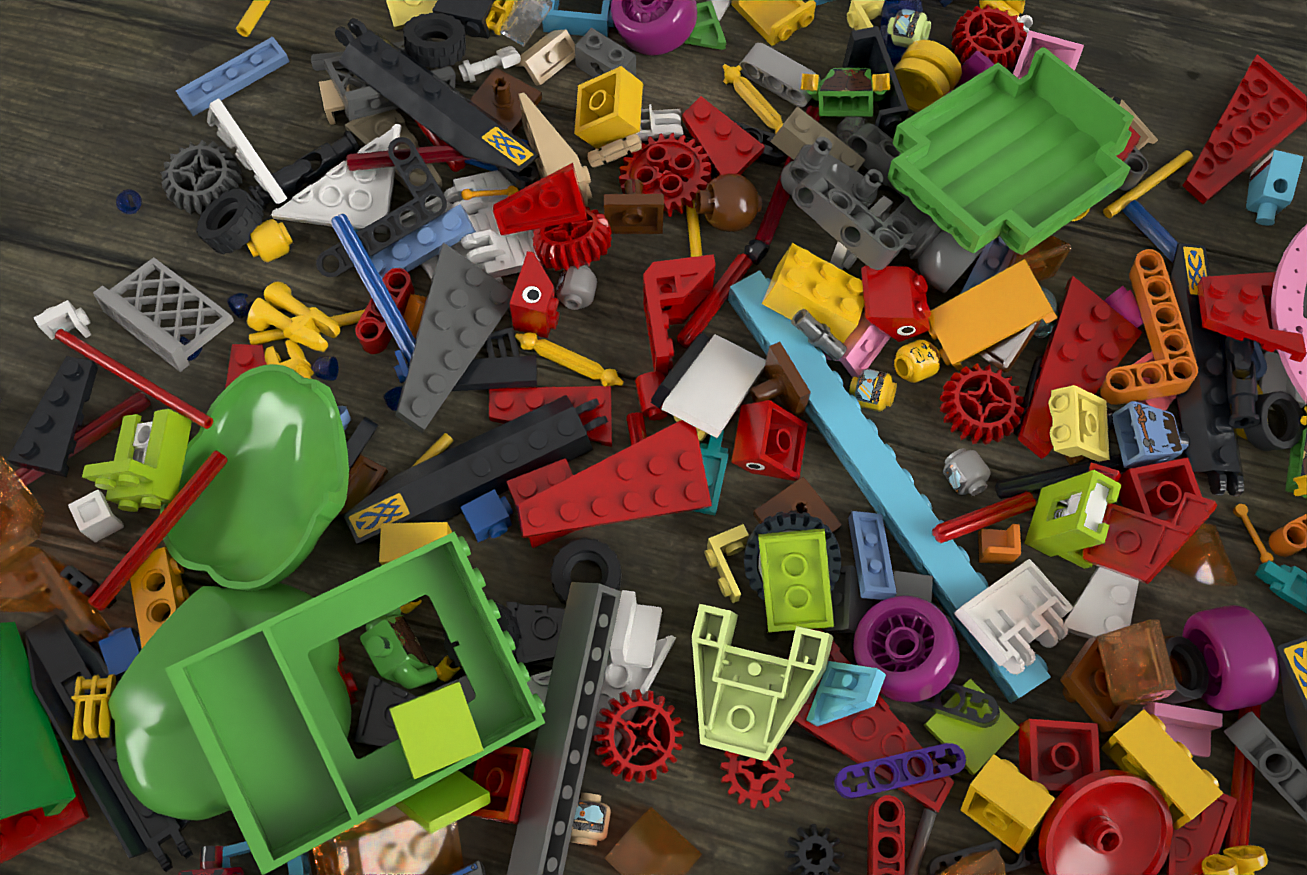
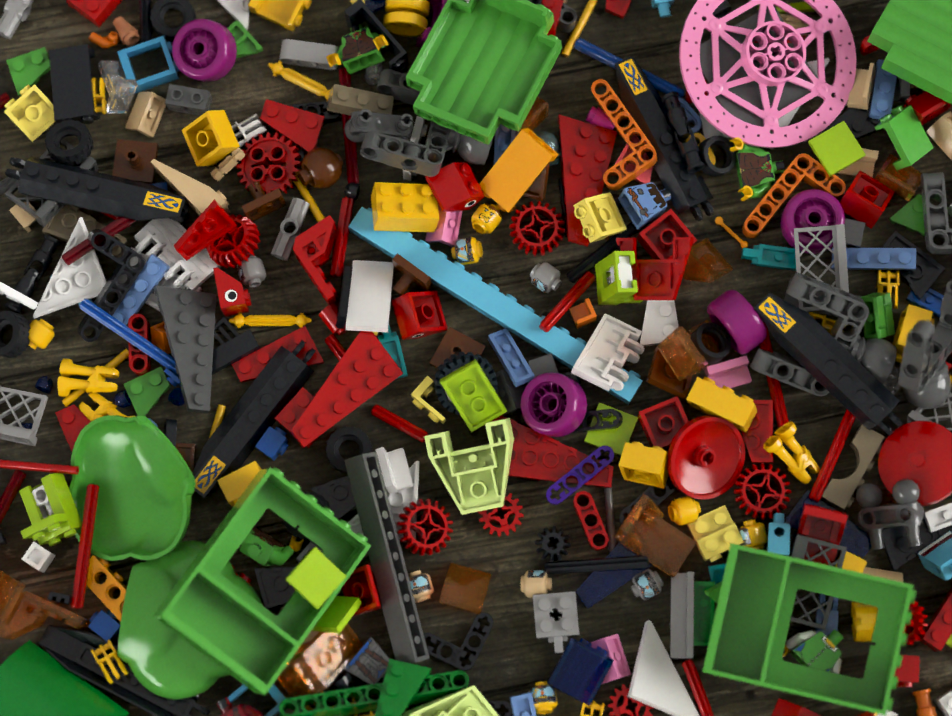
camera: 20 degrees left, 10 degrees up
white hinge [458,46,521,83] -> none
light orange hinge [461,185,518,200] -> none
dark grey pin [791,309,847,361] -> none
medium azure wing [806,661,886,726] -> none
red wing [1197,272,1307,362] -> none
none -> bright green wing [124,367,171,417]
none -> light grey piece [271,197,310,261]
none -> red axle [371,404,428,442]

